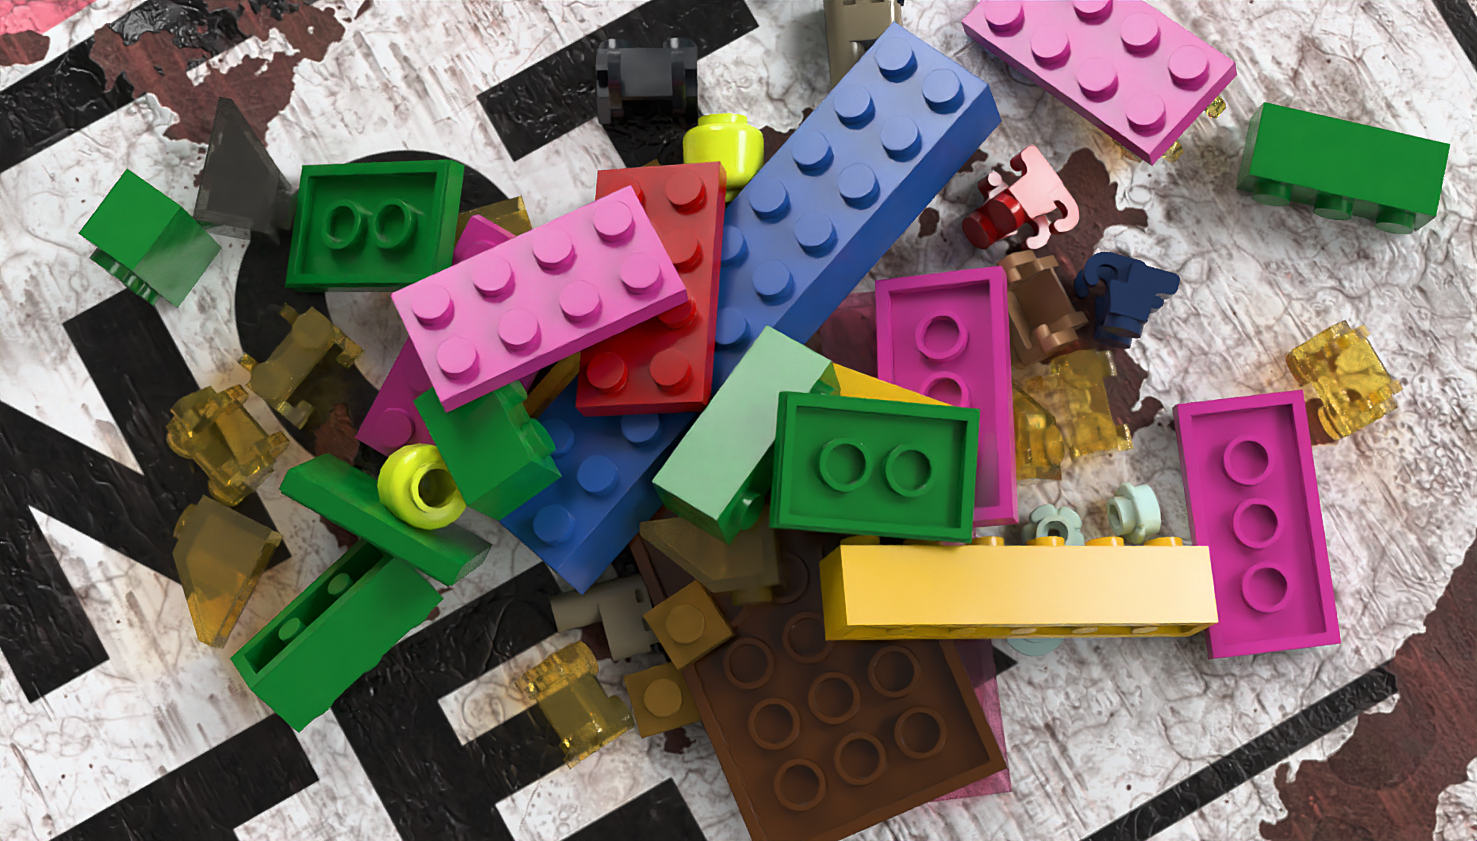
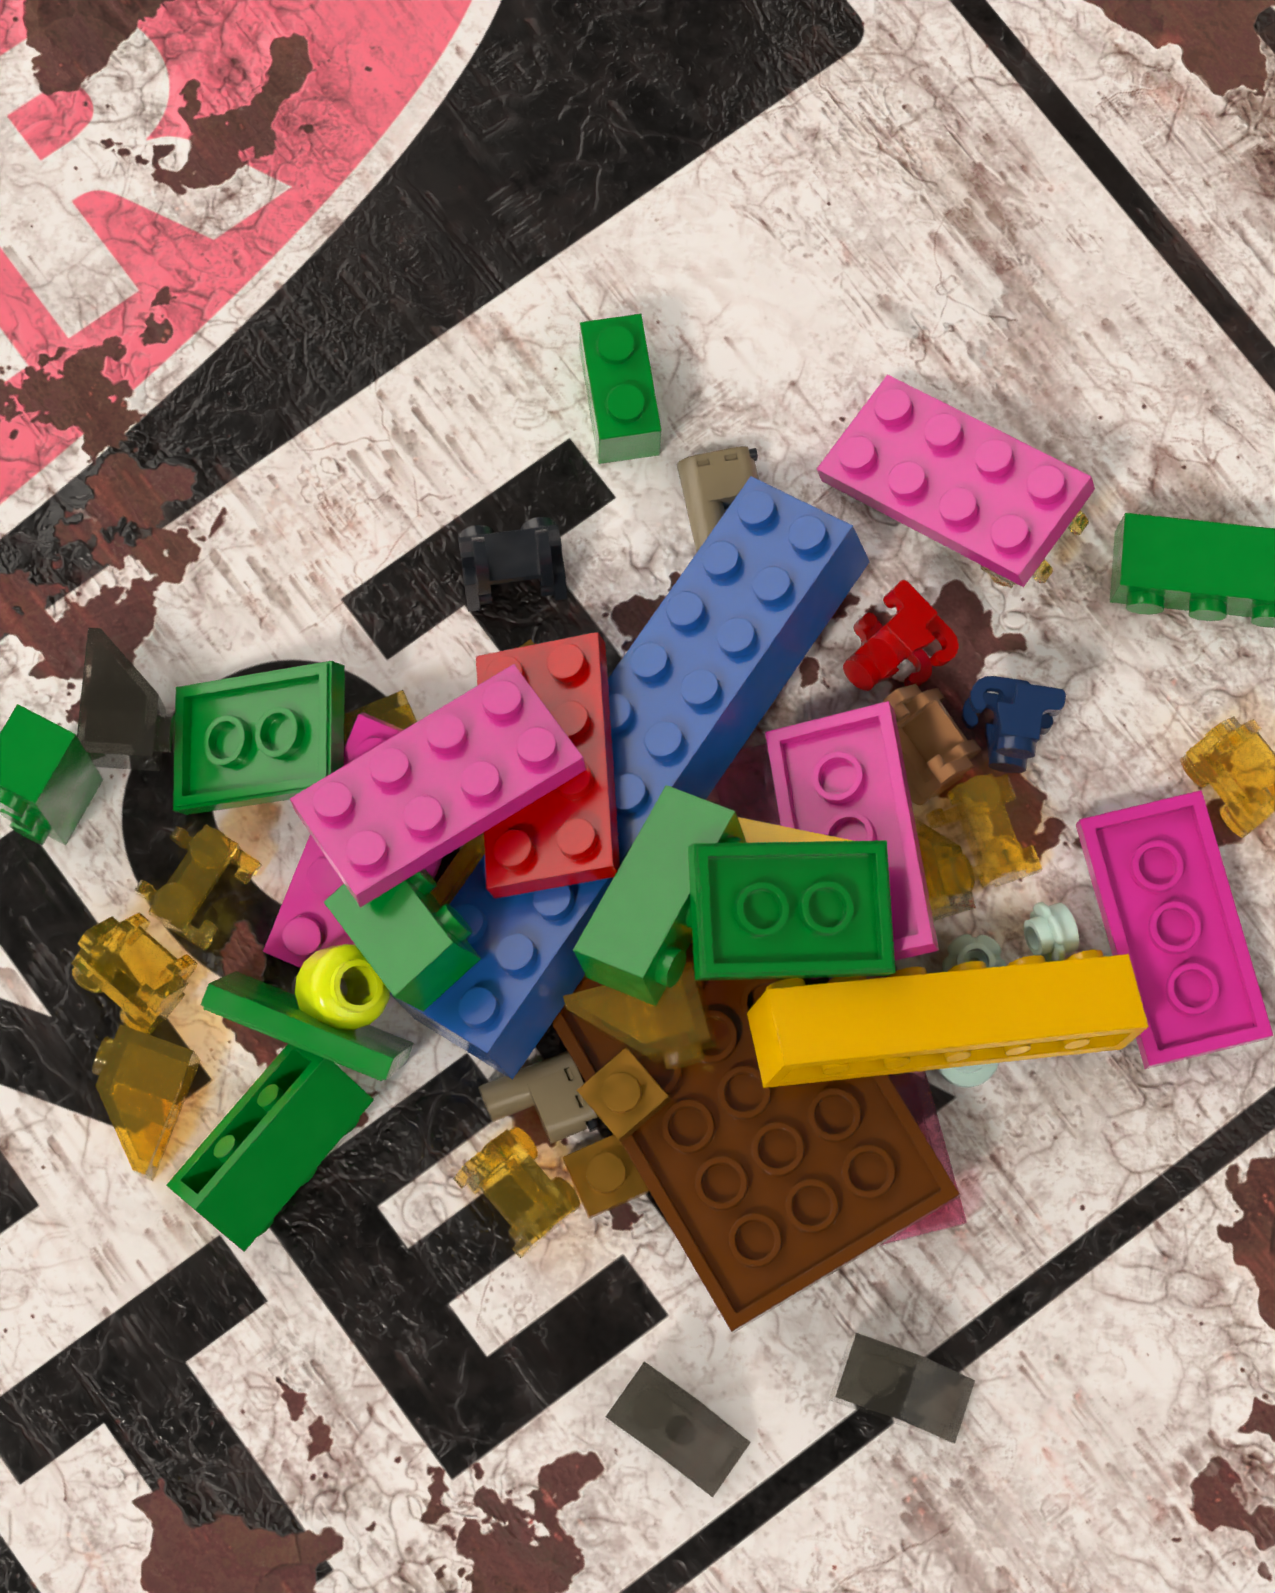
camera: 10 degrees left, 5 degrees down
neon yellow head [683,113,764,209] -> none

